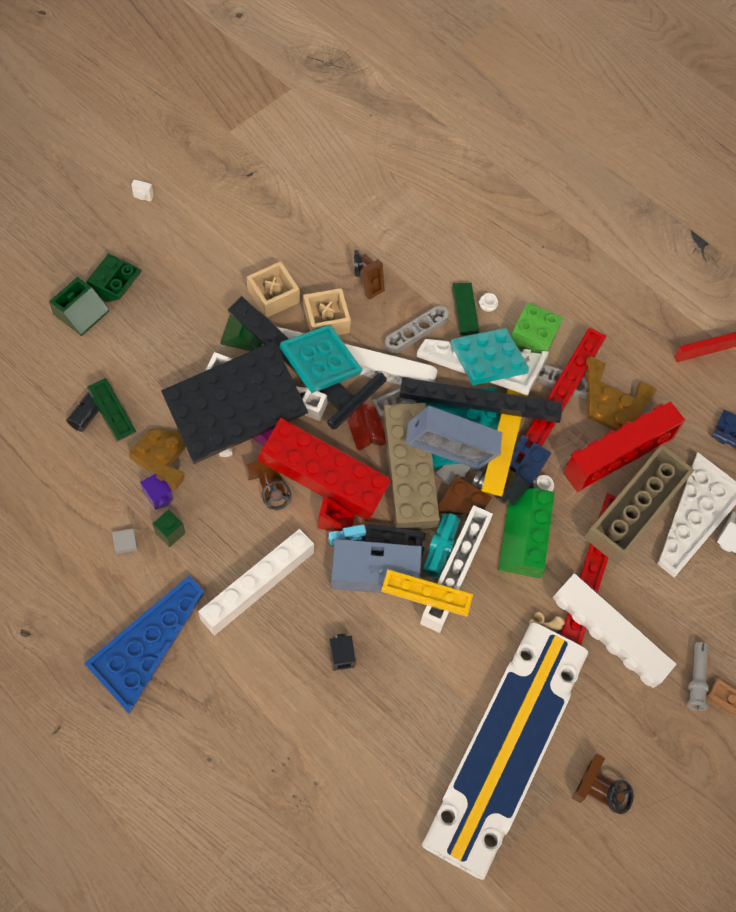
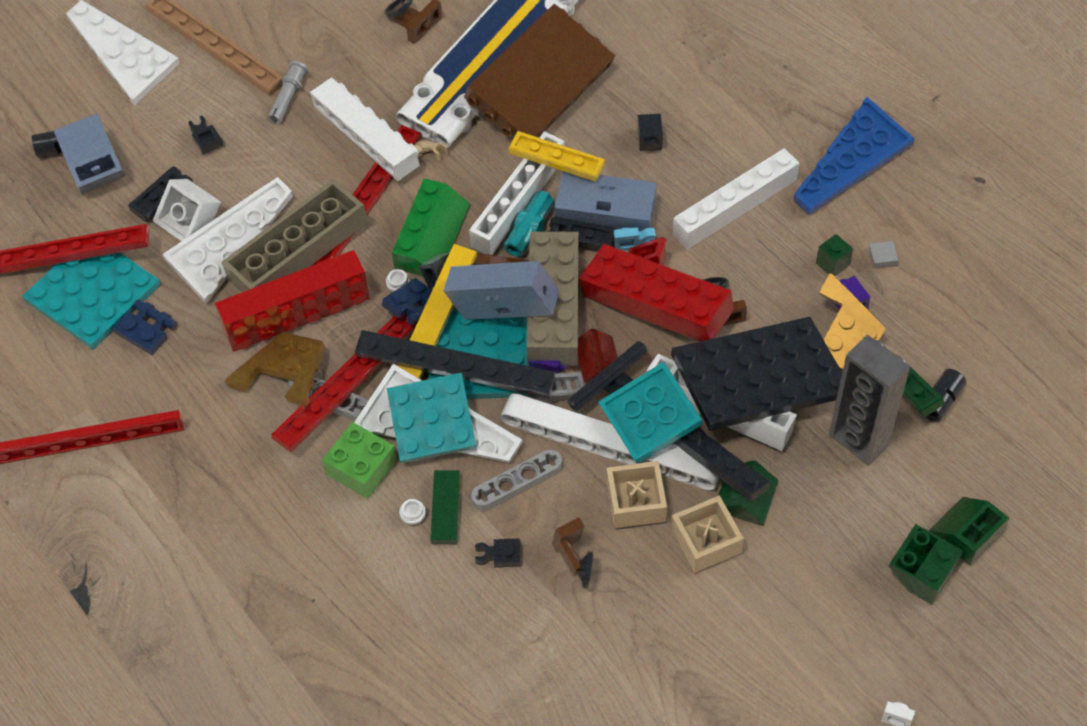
camera: 165 degrees left, 5 degrees down
none -> reddish brown panel [464,3,616,140]
none -> black plate [475,538,521,568]
none -> flat silver brick [829,334,910,466]

